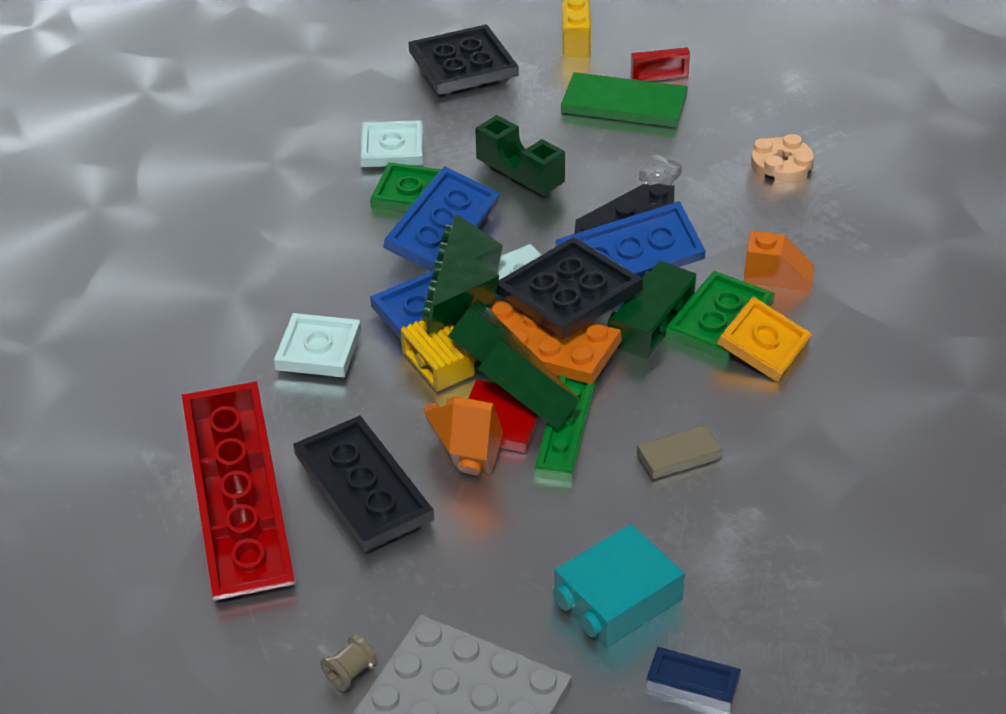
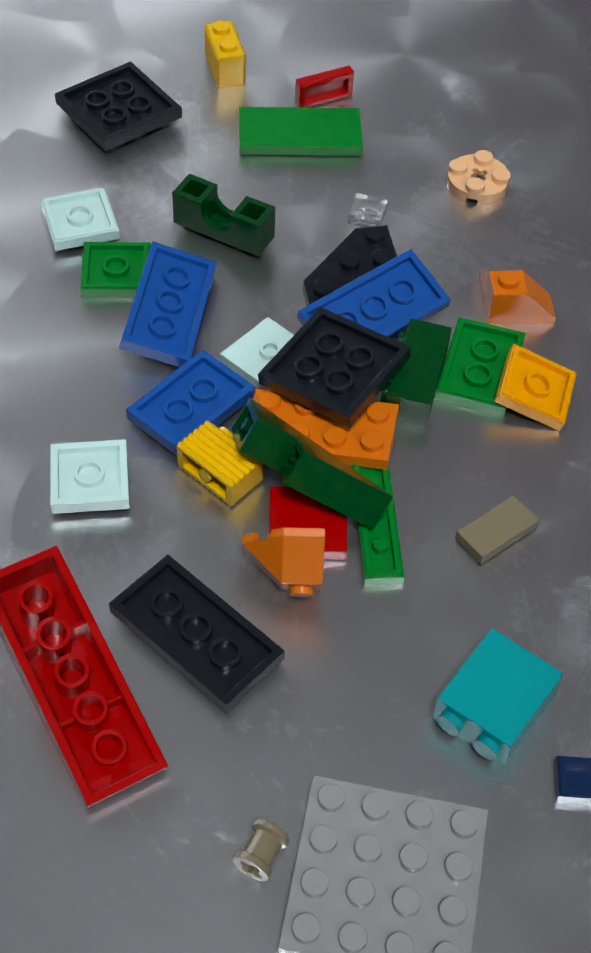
camera: 20 degrees left, 10 degrees up
dark green slope [421,214,503,335] -> none

